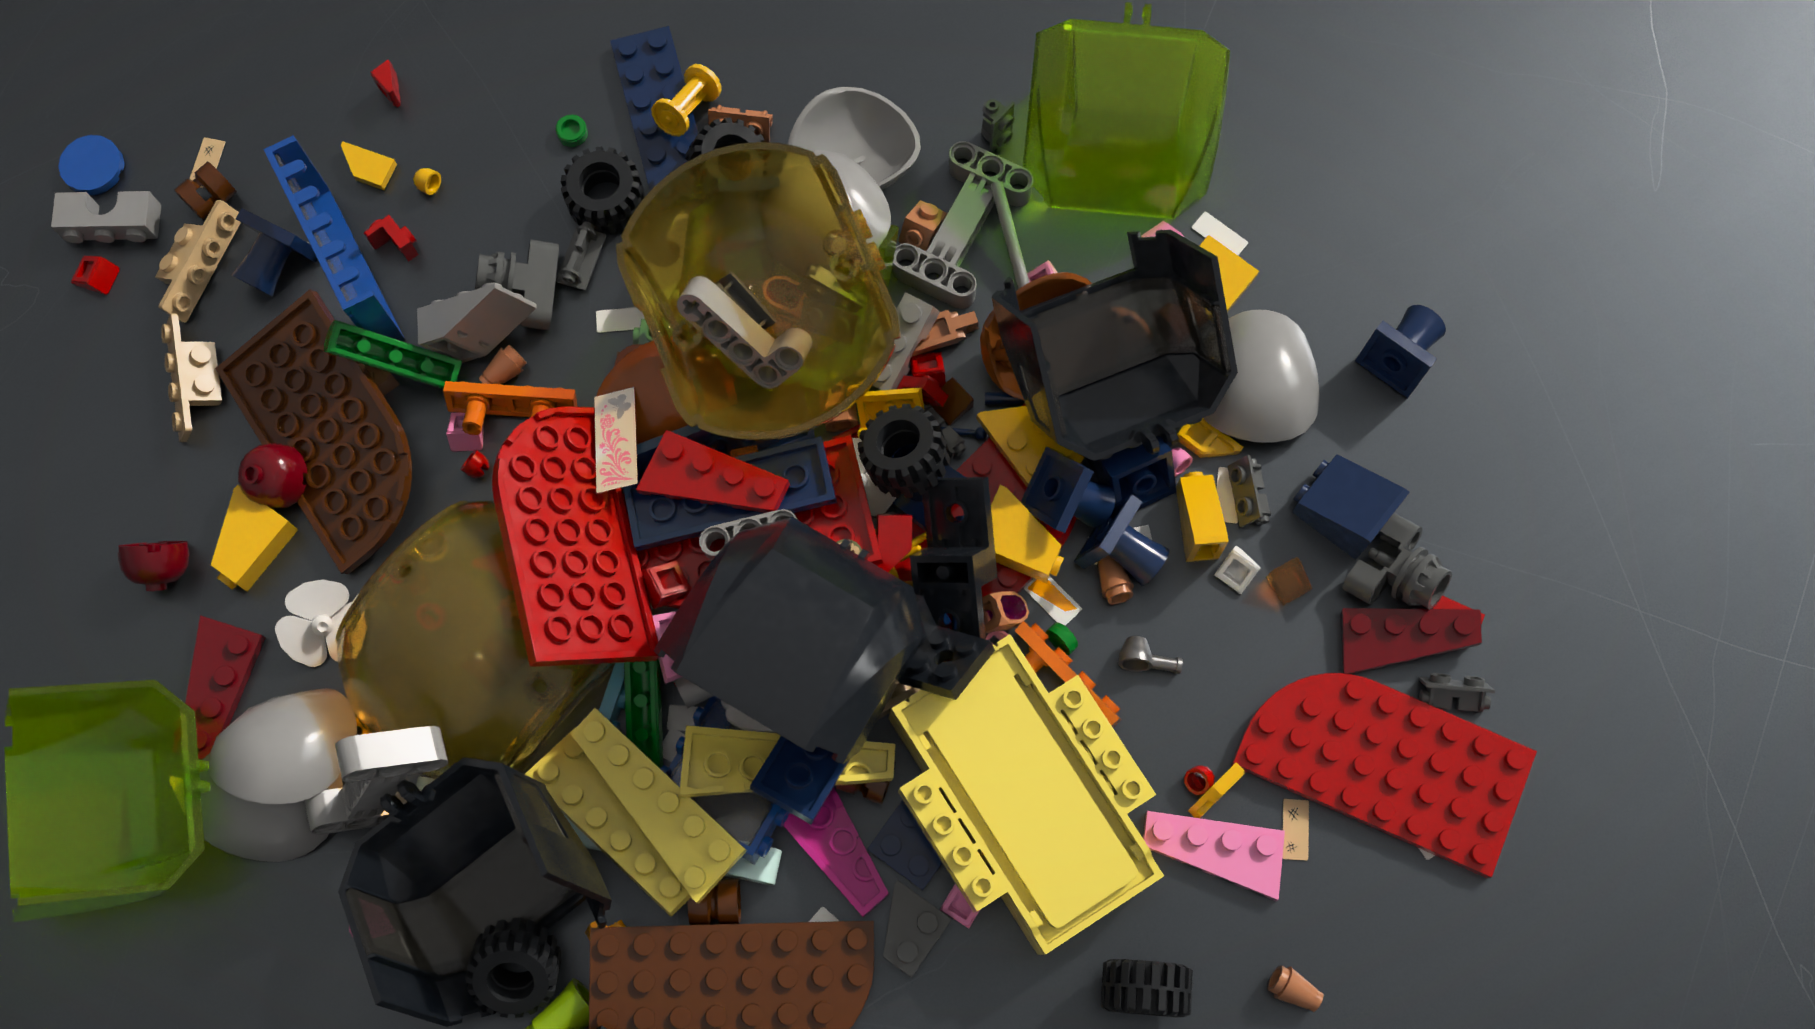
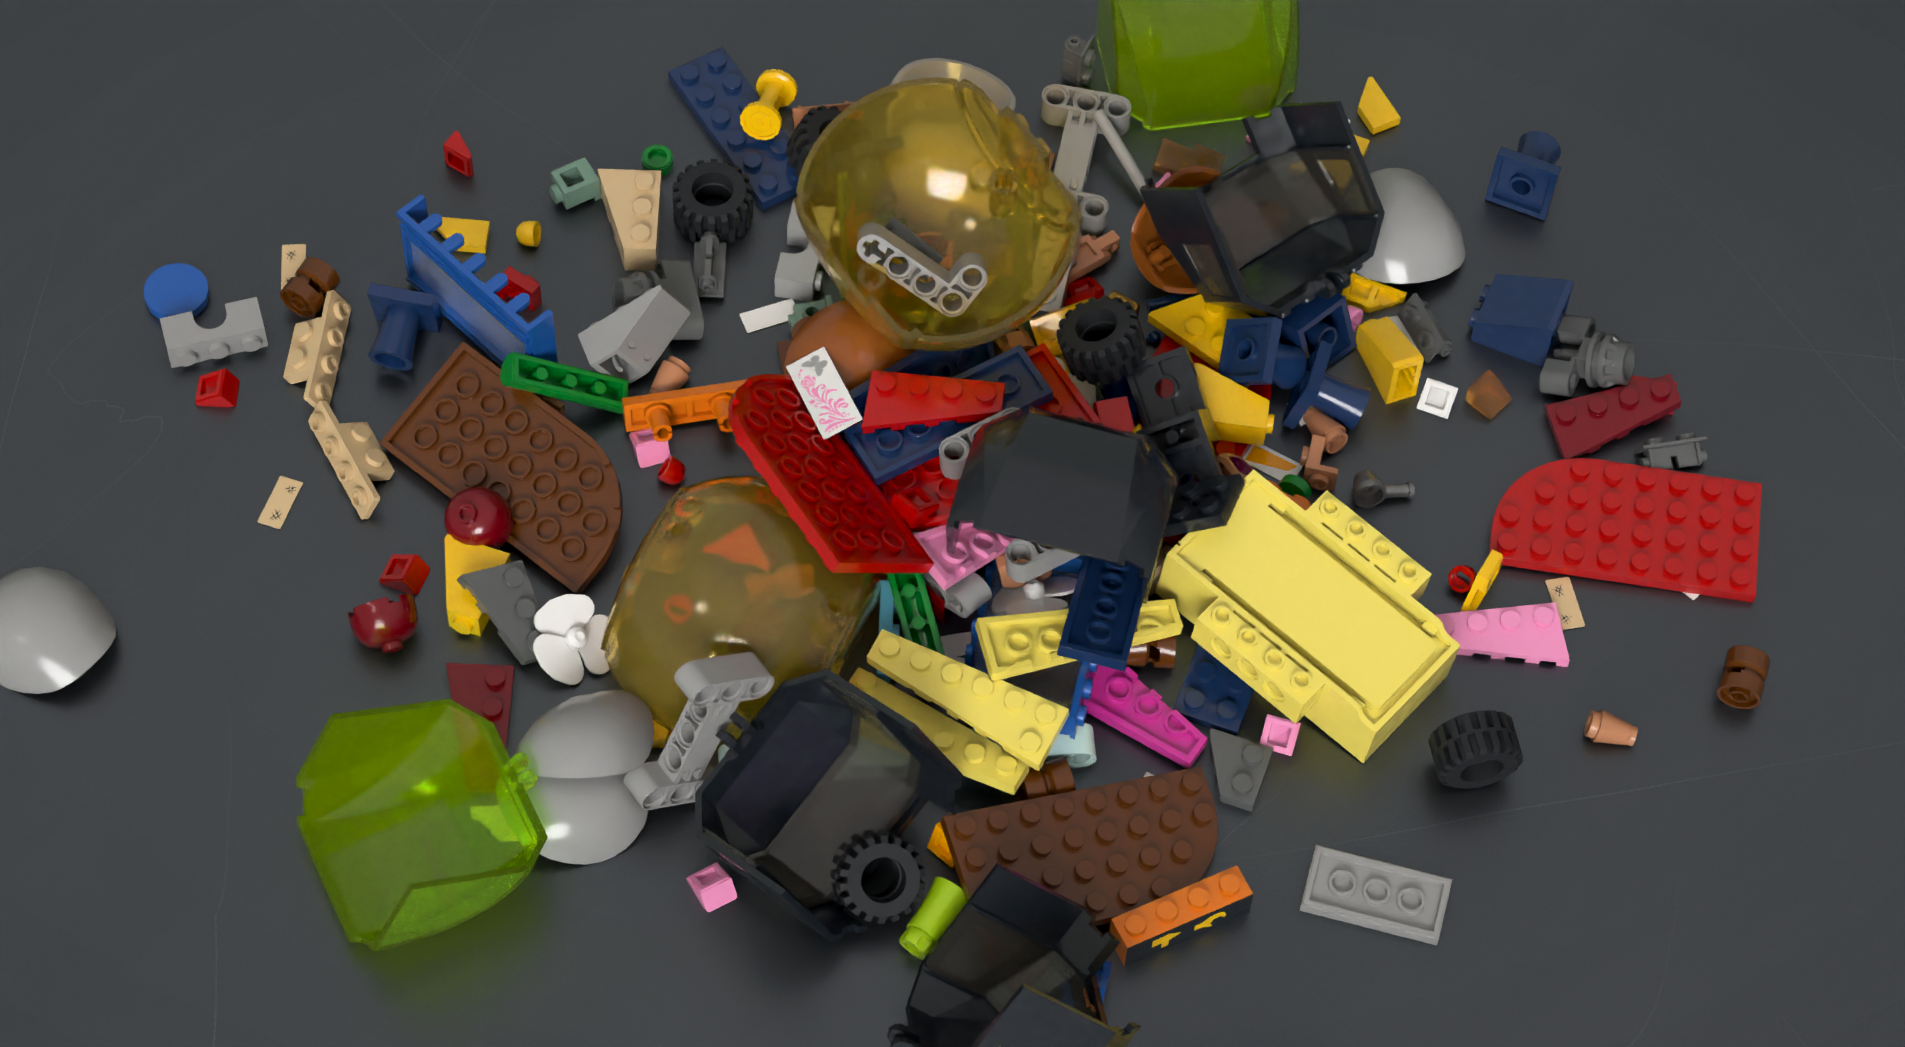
camera: 20 degrees left, 15 degrees down
none -> tan sticker [257,476,303,529]
none -> red slope [379,554,430,595]
none -> dark grey wing [457,560,543,665]
none -> sand green brick [549,157,601,210]
none -> tan wedge [597,169,663,271]
none -> clear orange slope [1152,138,1226,175]
none -> nougat bracket [1299,434,1339,491]
none -> yellow tile [1357,76,1401,135]
none -> reddish brown wheel [1717,645,1771,709]

